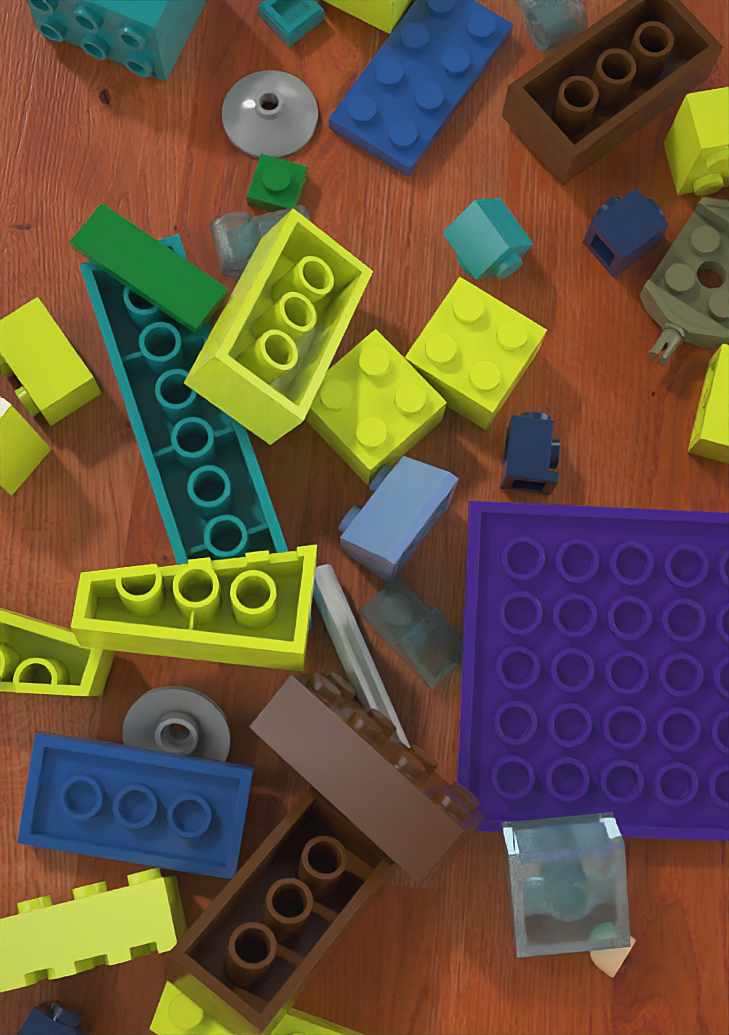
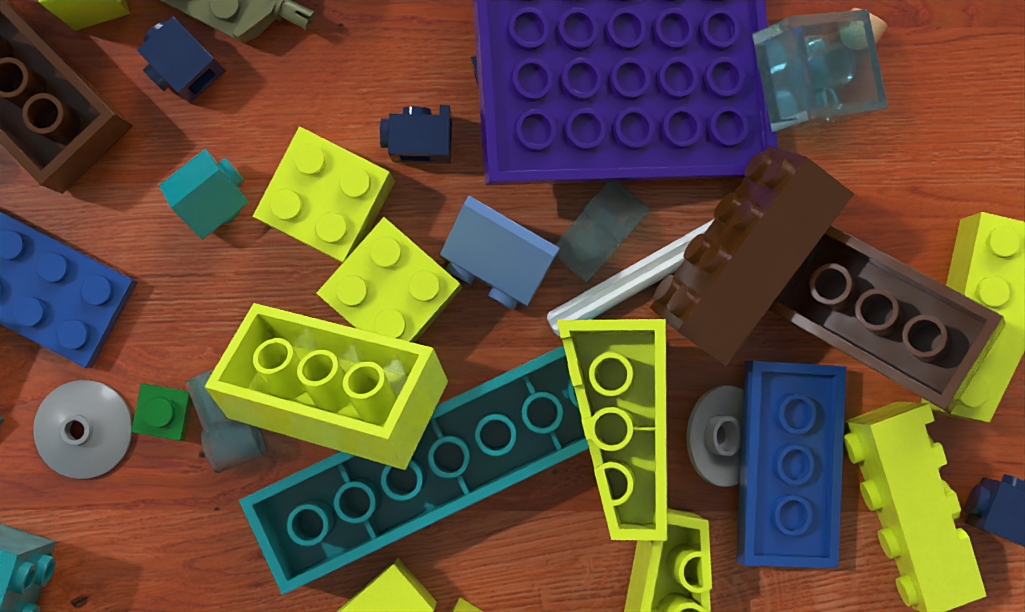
camera: 90 degrees left, 10 degrees up
green tile [69,202,229,335] -> none

